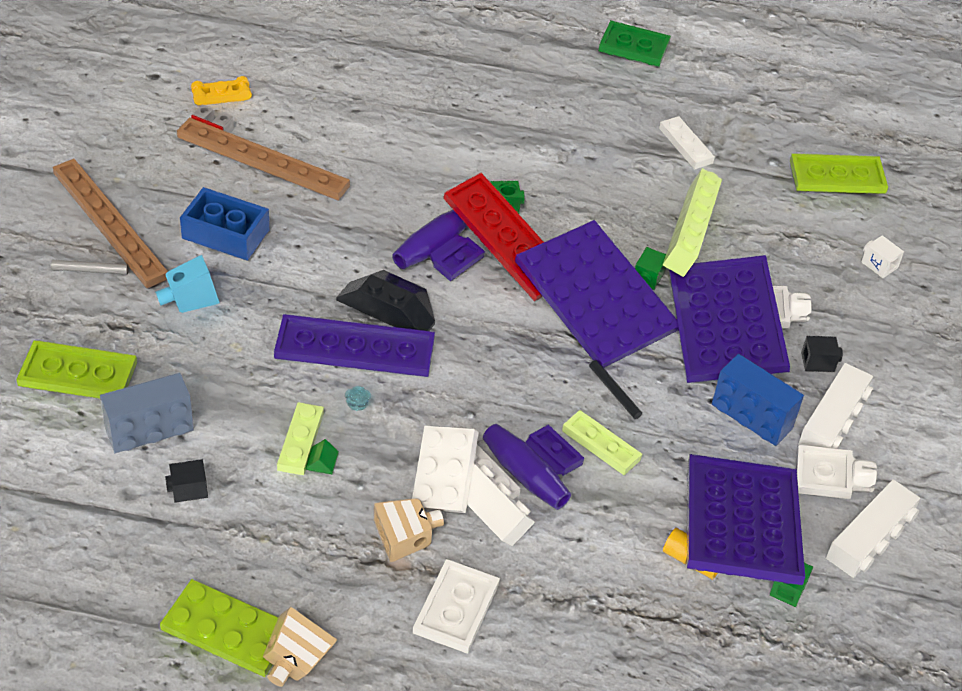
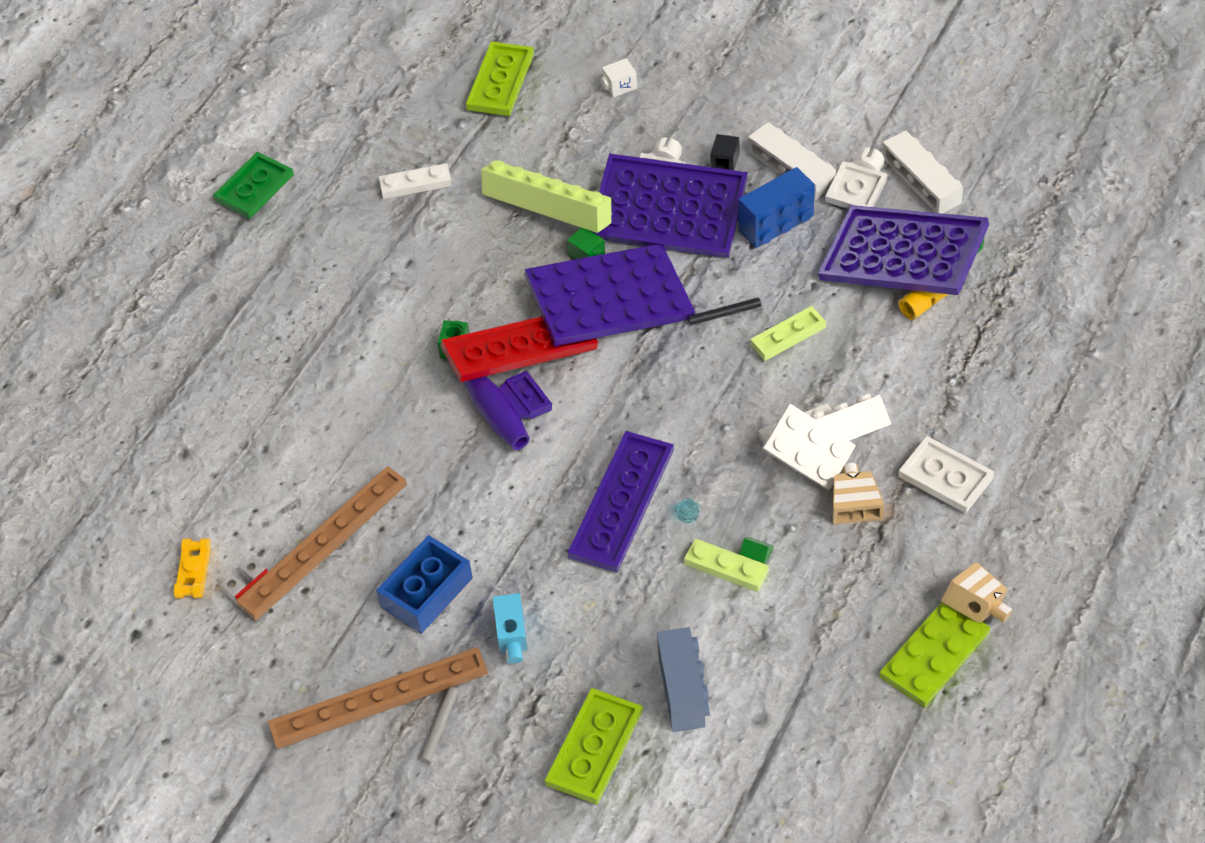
camera: 65 degrees left, 5 degrees up
black brick [165,459,208,503] -> none
black wedge [336,270,435,331] -> none
dark purple plate [483,424,584,510] -> none

